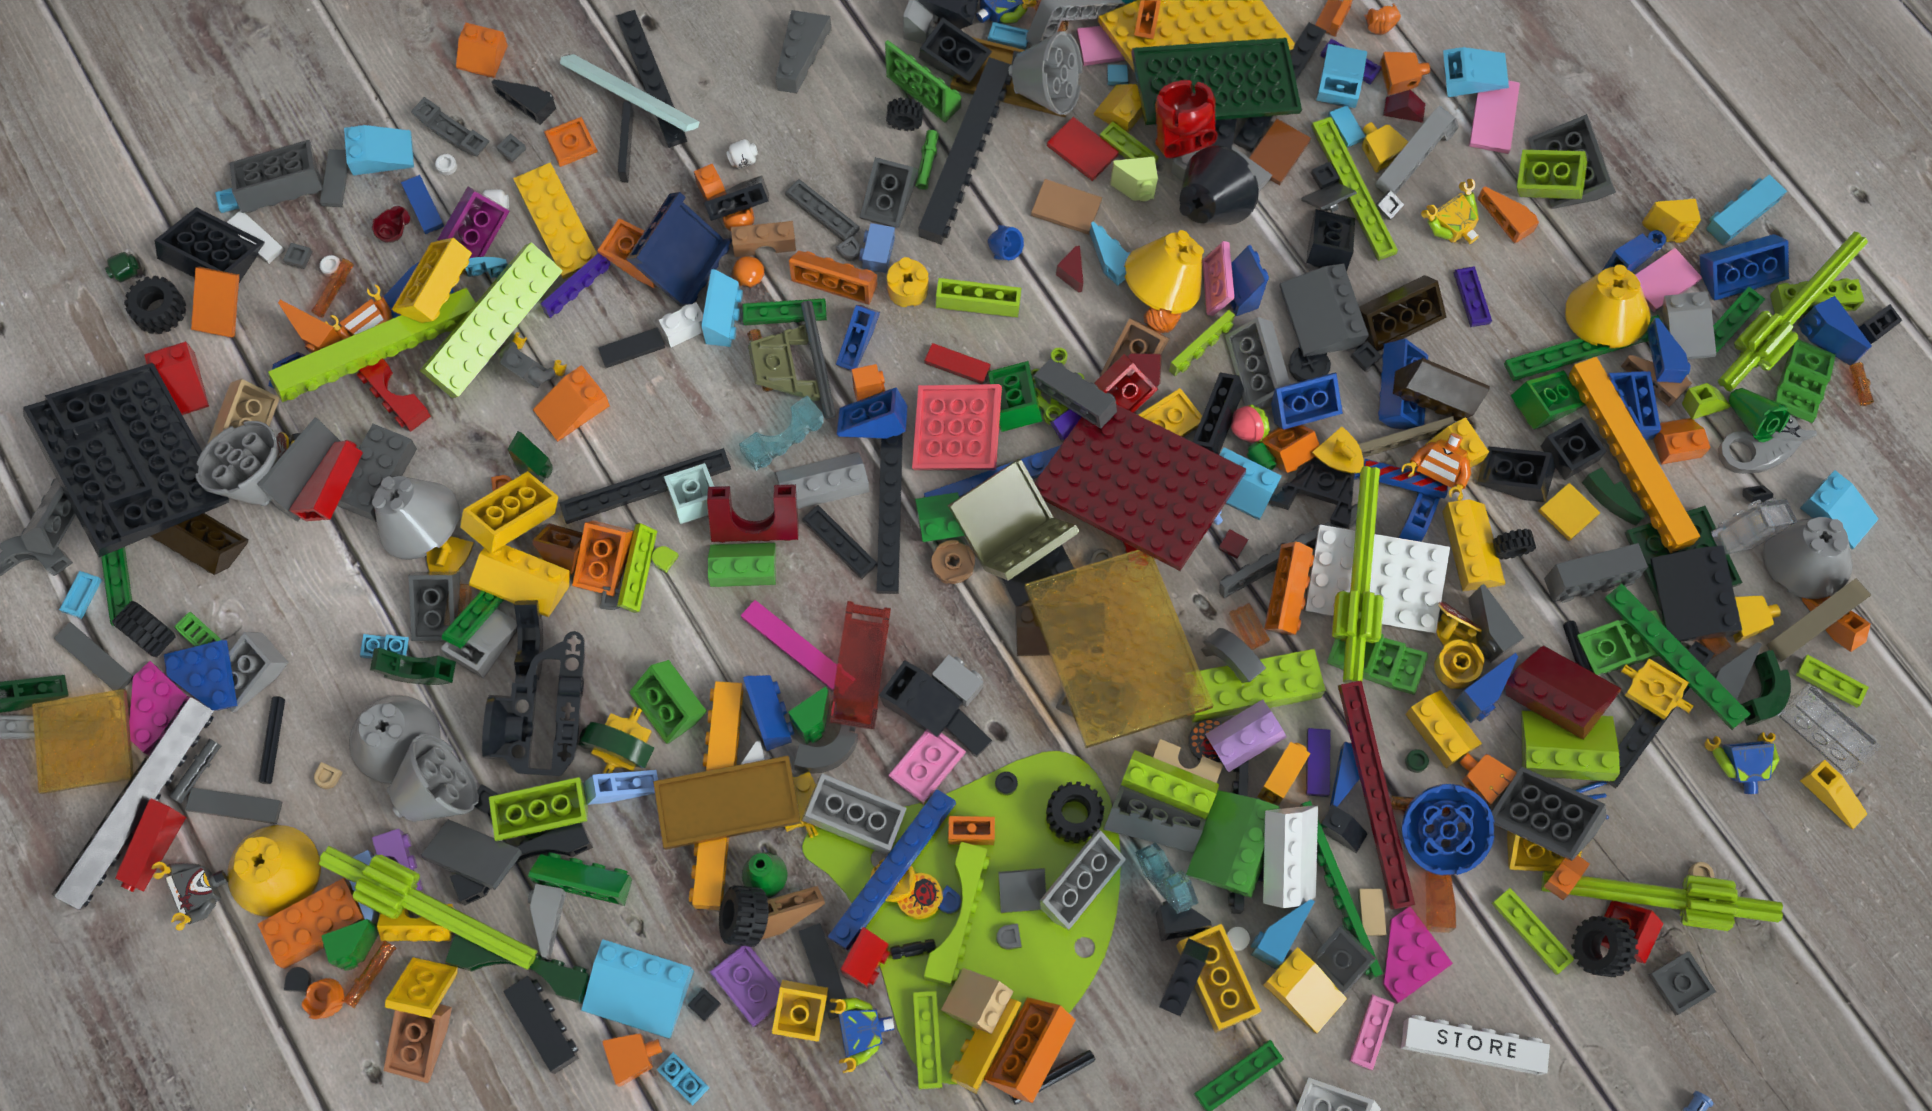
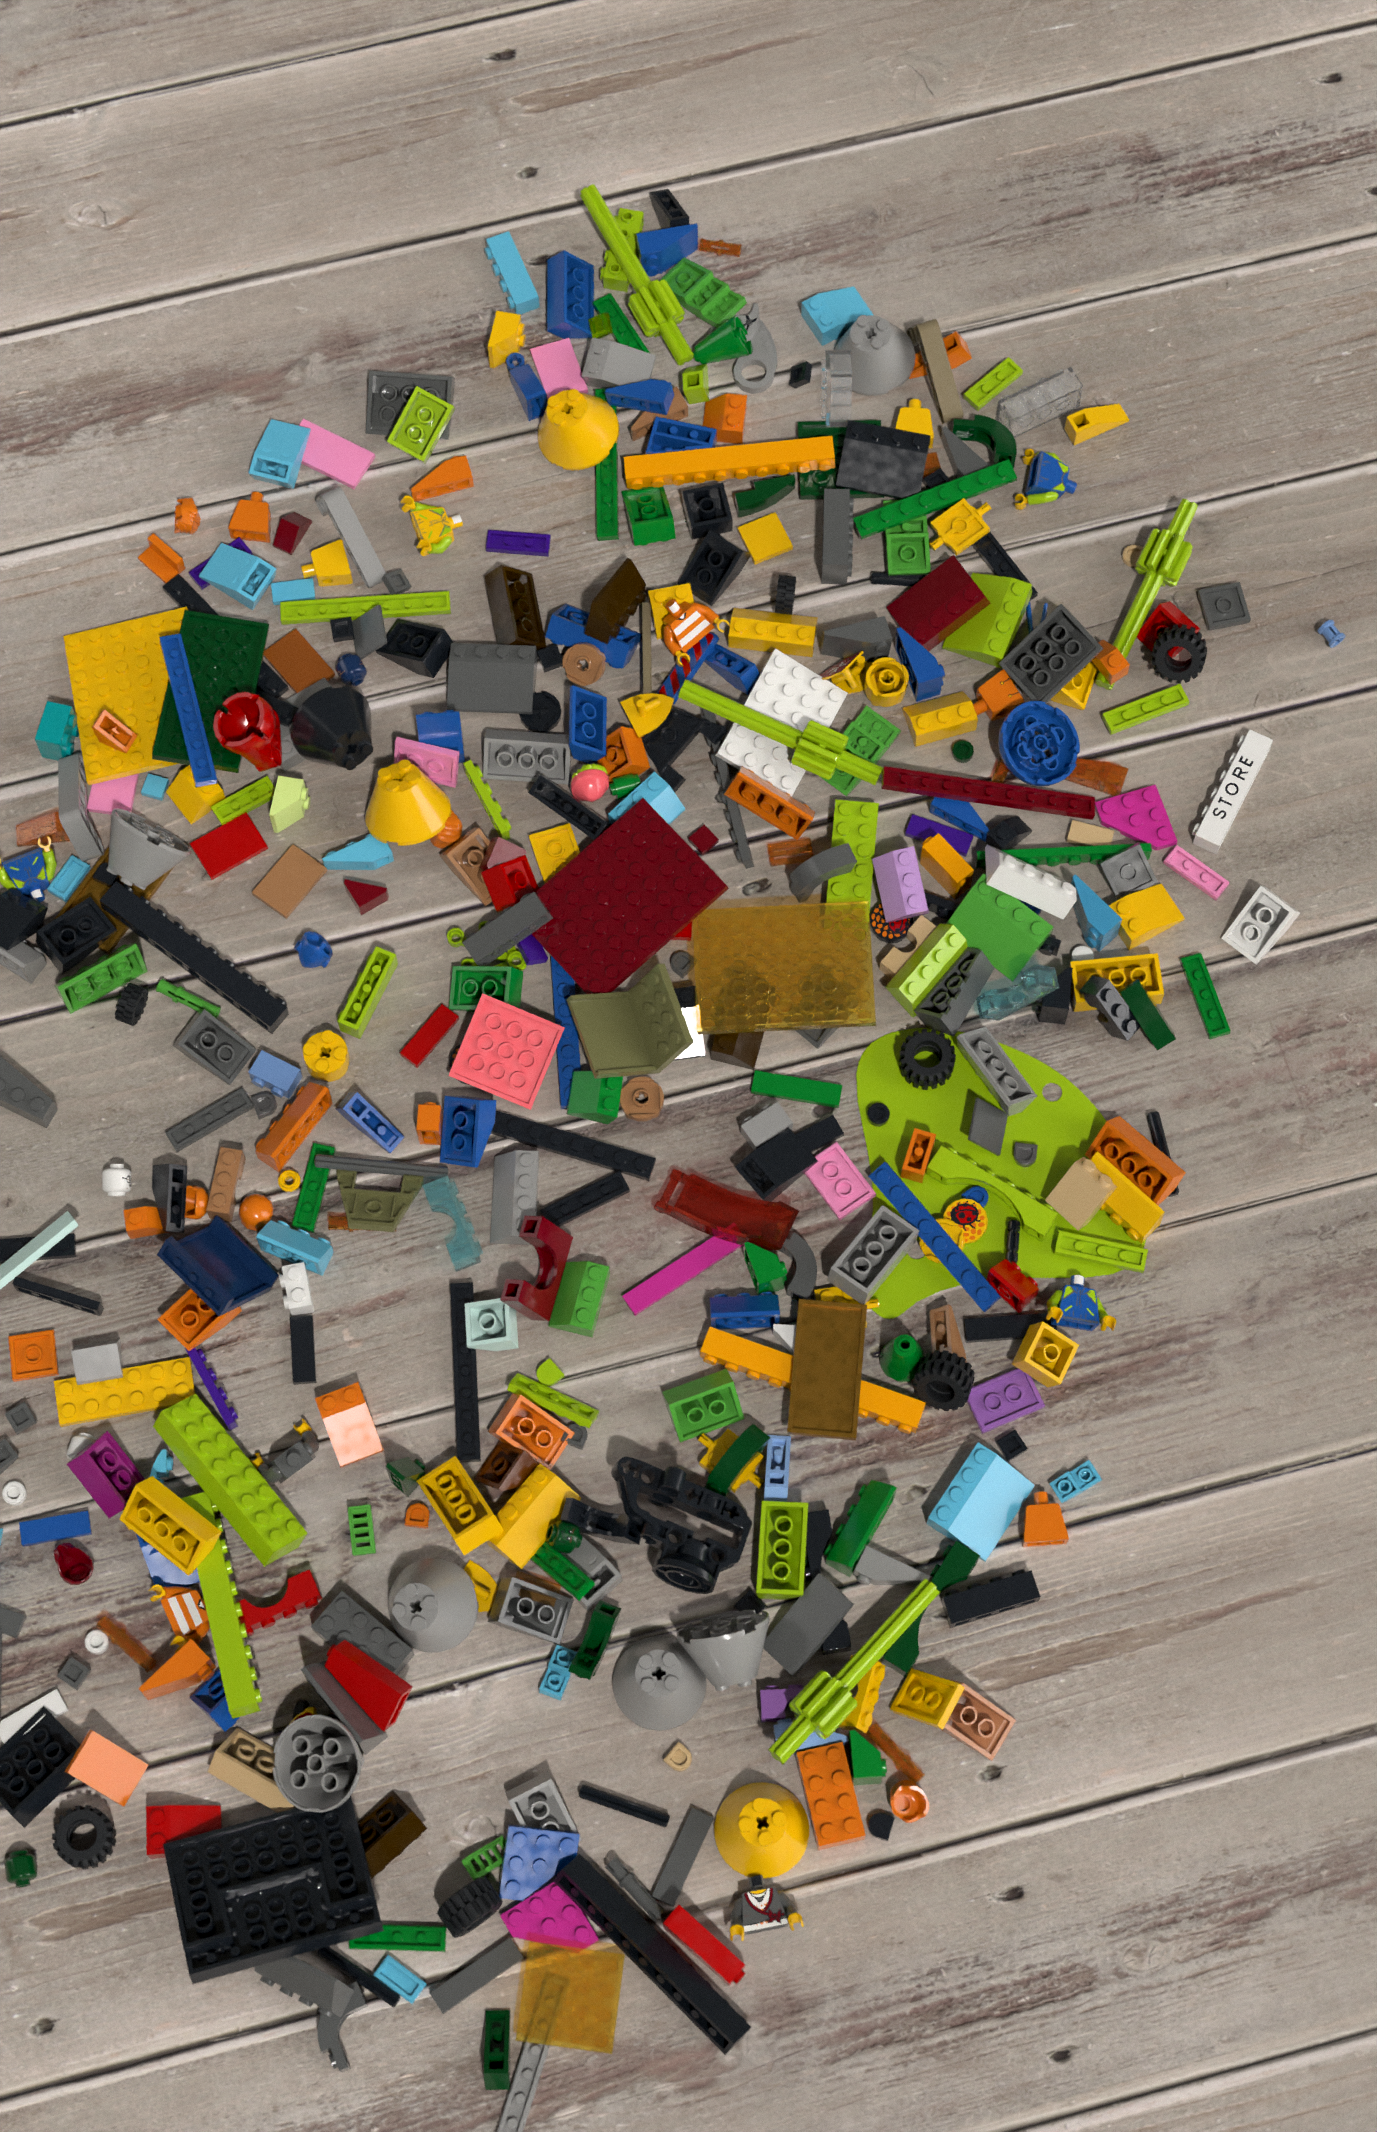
camera: 70 degrees left, 0 degrees up
none -> light grey slope [71,1338,123,1385]
none -> blue plate [159,633,217,787]
none -> yellow plate [278,1170,301,1192]
none -> black axle [317,1946,401,2007]
none -> dark blue head [336,653,367,686]
none -> bright green slope [348,1505,376,1556]
none -> dark green head [546,1520,582,1554]
none -> medium nougat plate [562,642,606,686]
none -> clear neon green tile [588,313,613,339]
none -> green tile [751,1070,843,1108]
none -> dark green slope [1119,979,1176,1050]

